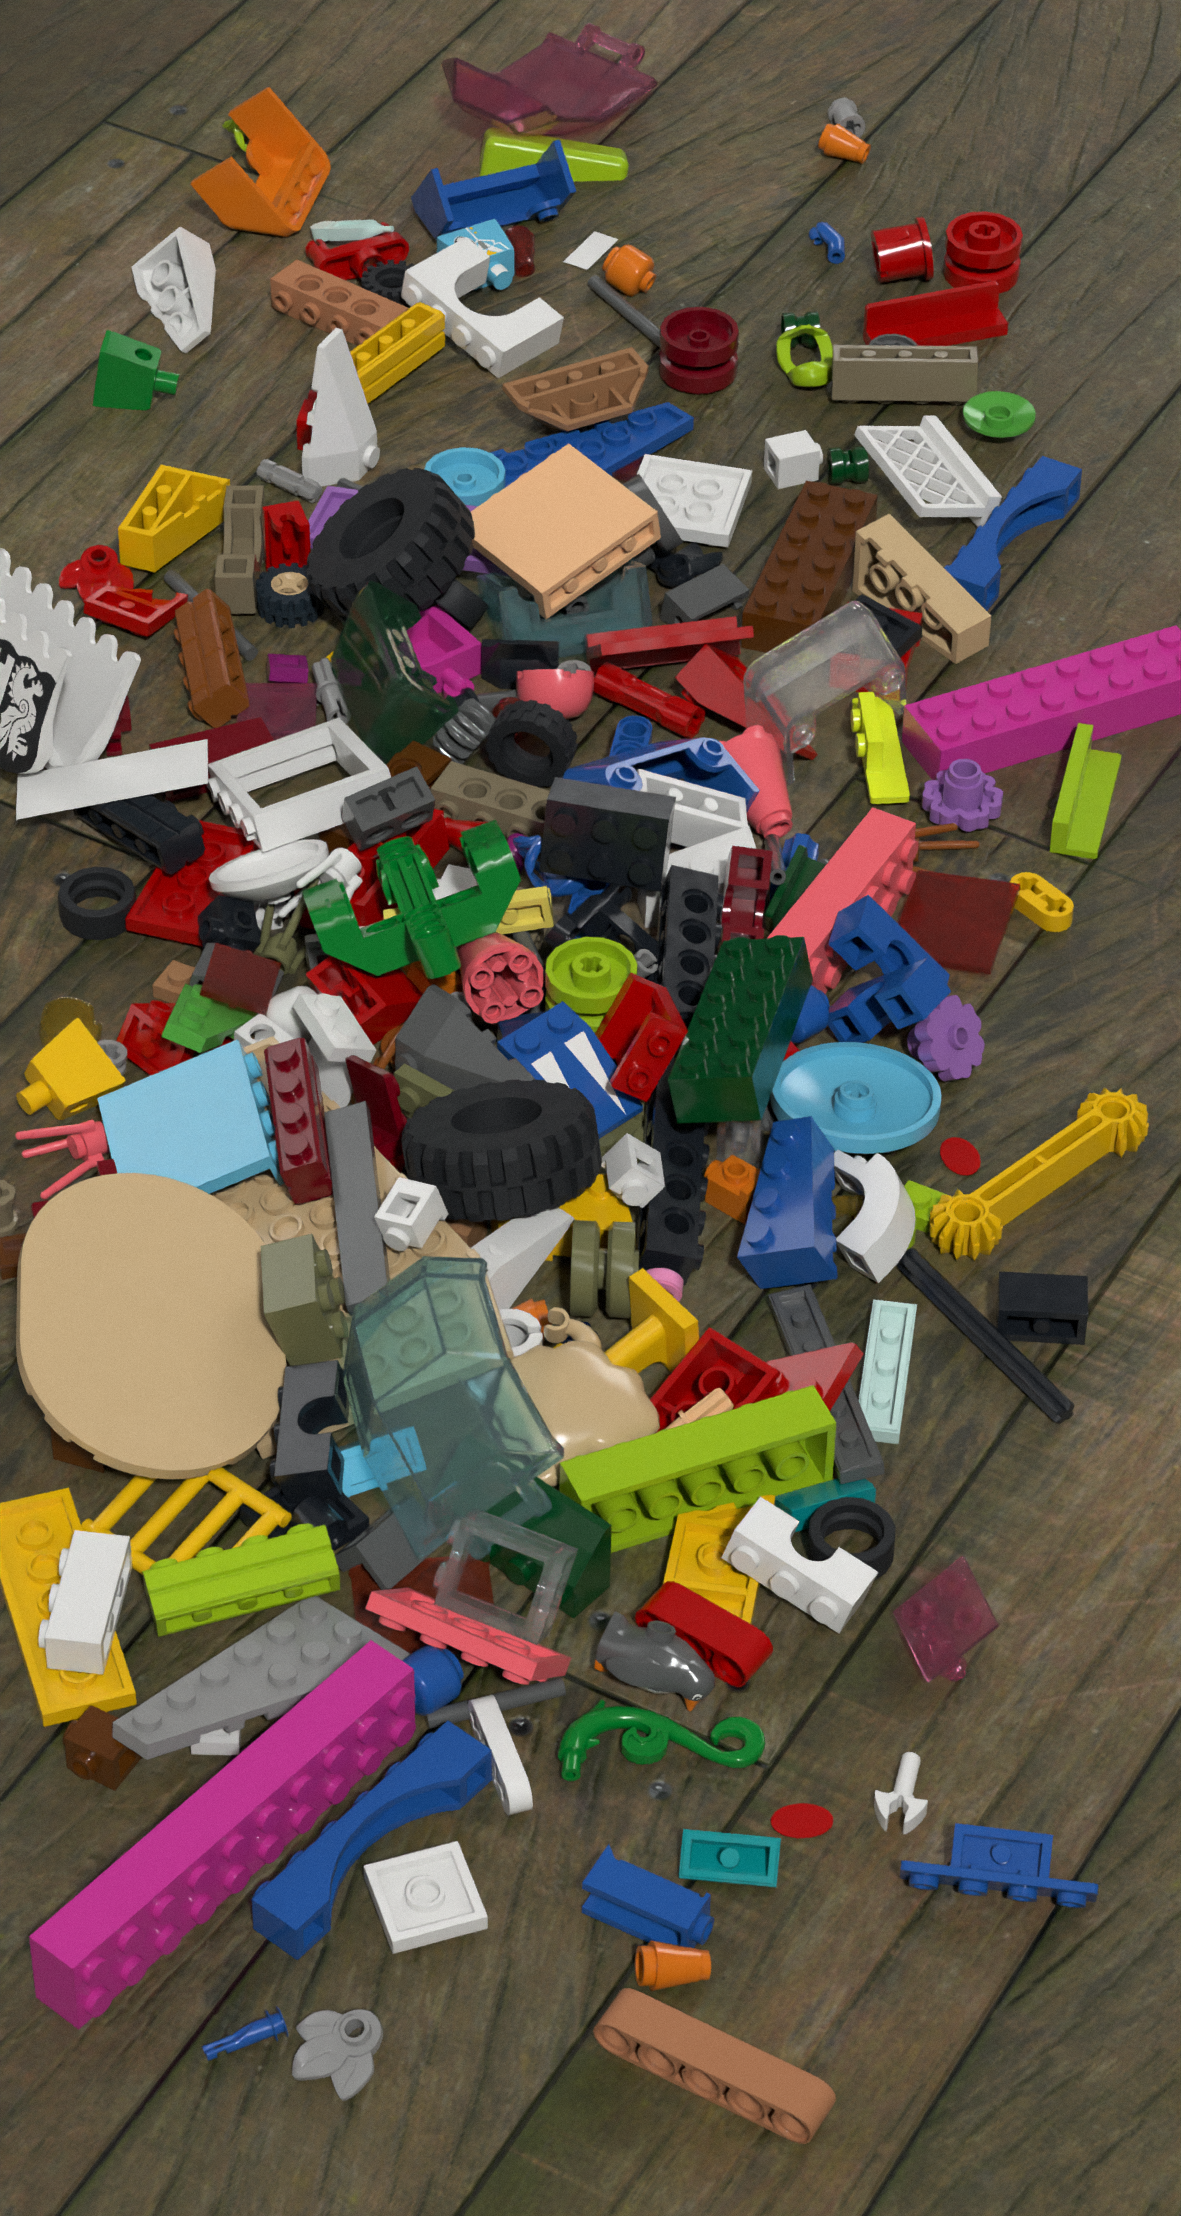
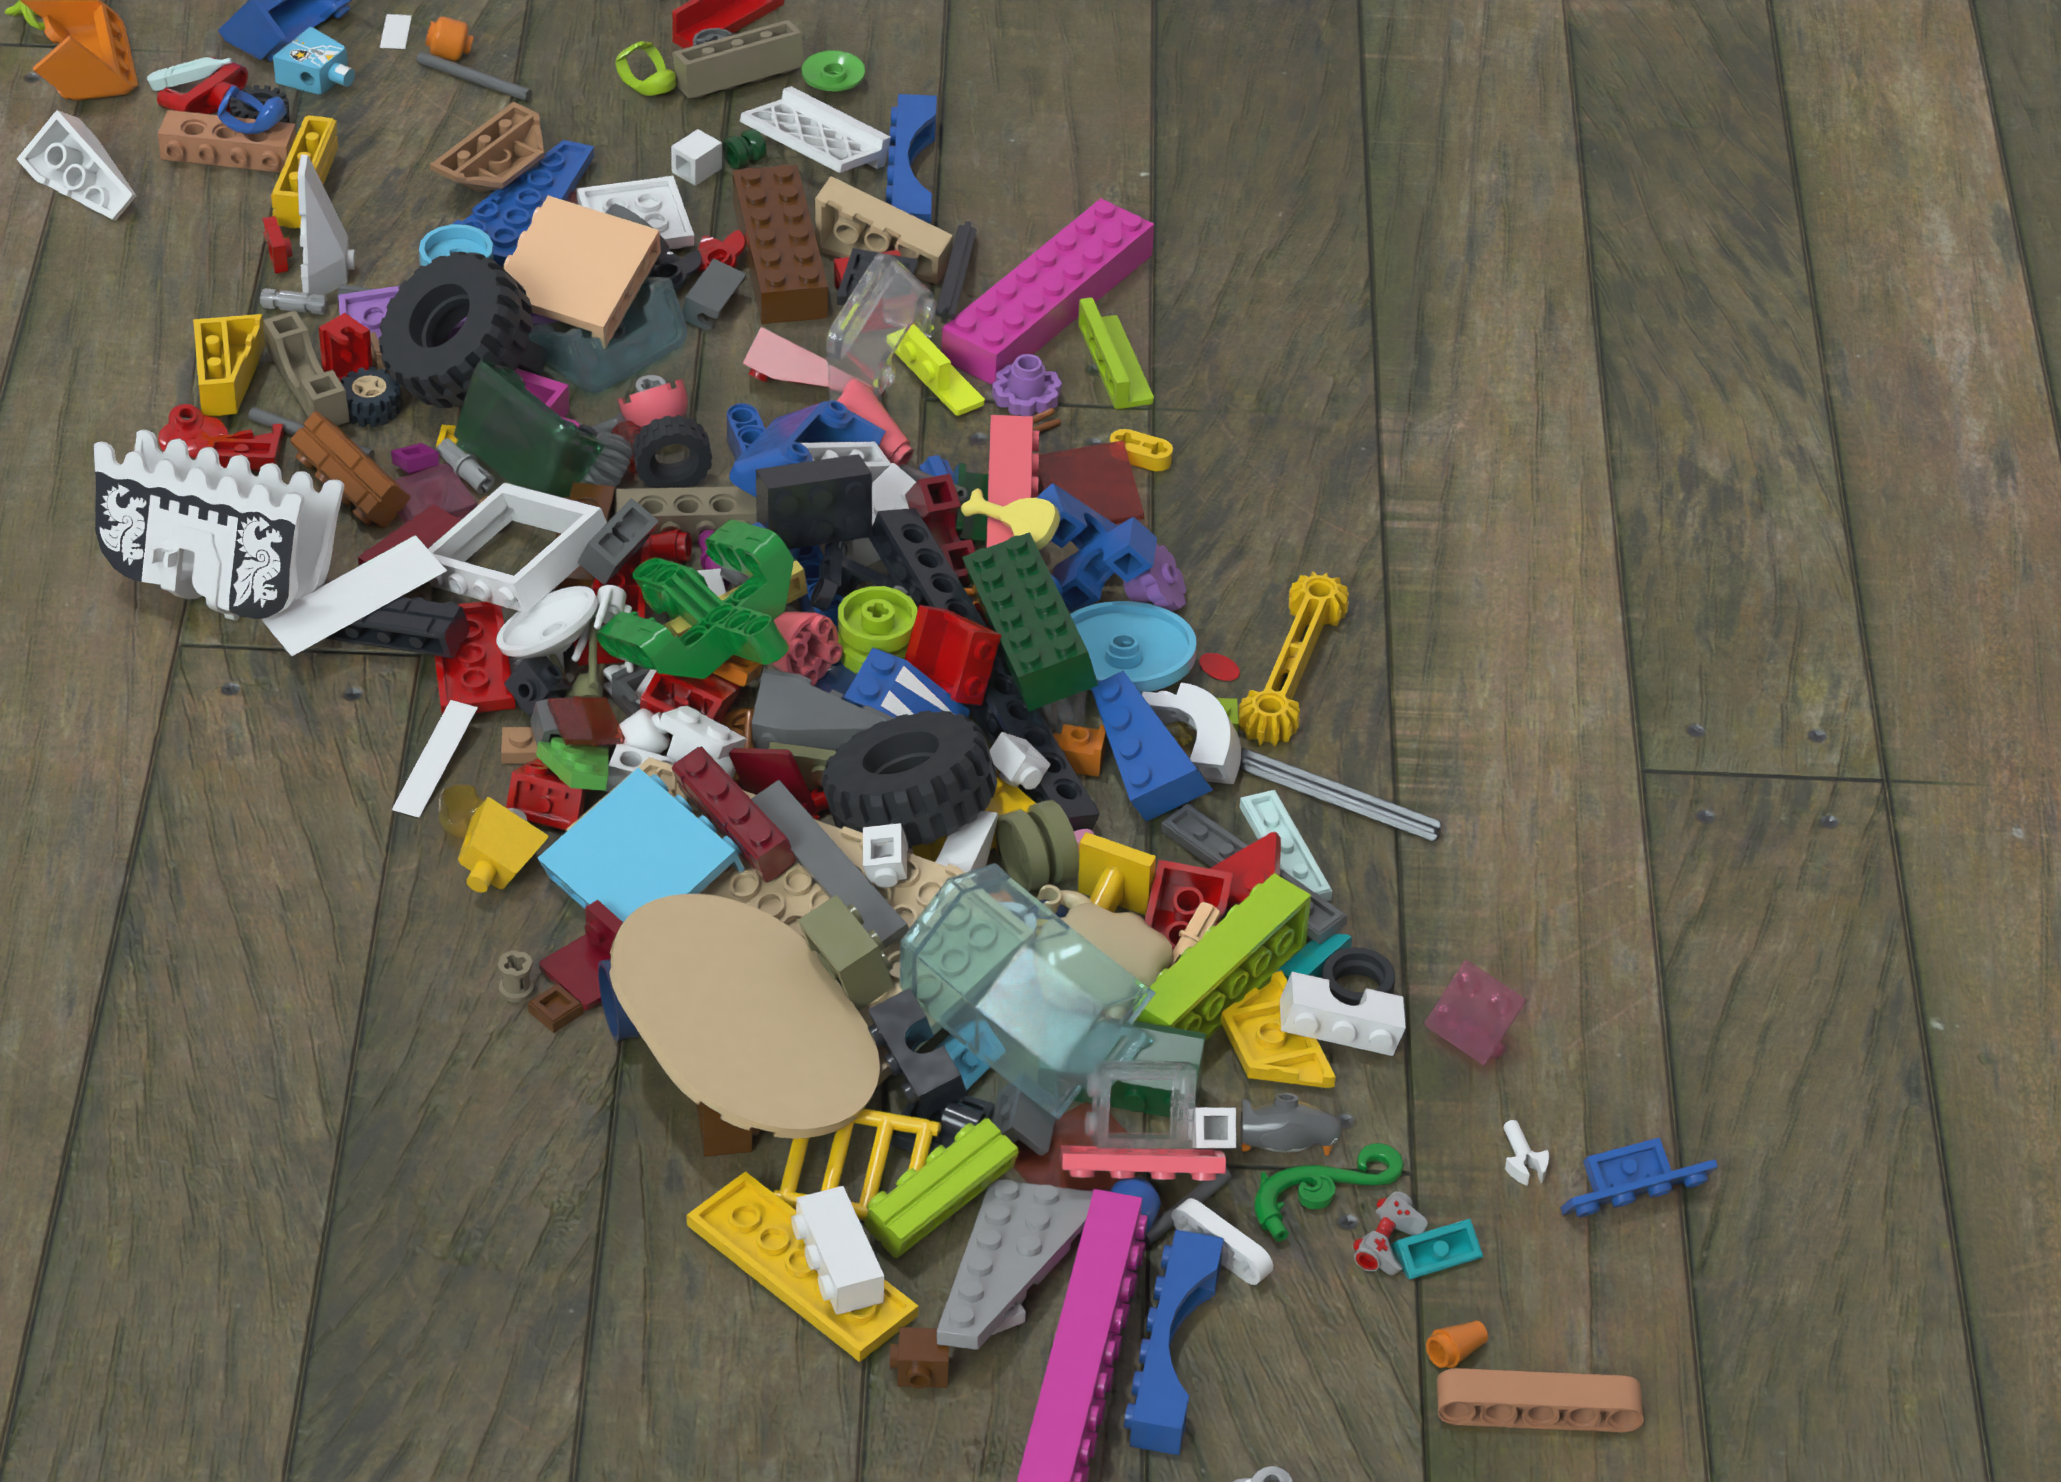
camera: 30 degrees left, 0 degrees up
coral plant [15,1119,110,1200] -> none
black tyre [58,867,136,940] -> none
green torso [92,330,180,411] -> none
white plate [364,1841,488,1954] -> none
white arch [401,237,564,378] -> none
black slope [481,639,559,690] -> none
clear red cone [505,226,535,277] -> none
blue window [582,1844,714,1948] -> none
red fence [584,616,754,672] -> none
red axle [593,662,705,739] -> none
red beam [635,1581,773,1687] -> none
dark red wheel [659,307,739,394] -> none
red sticker [771,1803,834,1838] -> none
dark green wheel [781,312,820,348] -> none
black brick [996,1271,1088,1345] -> none
none -> blue piece [218,85,287,134]
none -> white sticker [392,700,478,818]
none -> red plate [682,230,746,272]
none -> black axle [935,221,977,323]
none -> light yellow piece [961,488,1060,550]
none -> white brick [1188,1108,1236,1148]
none -> light grey piece [1353,1192,1428,1276]

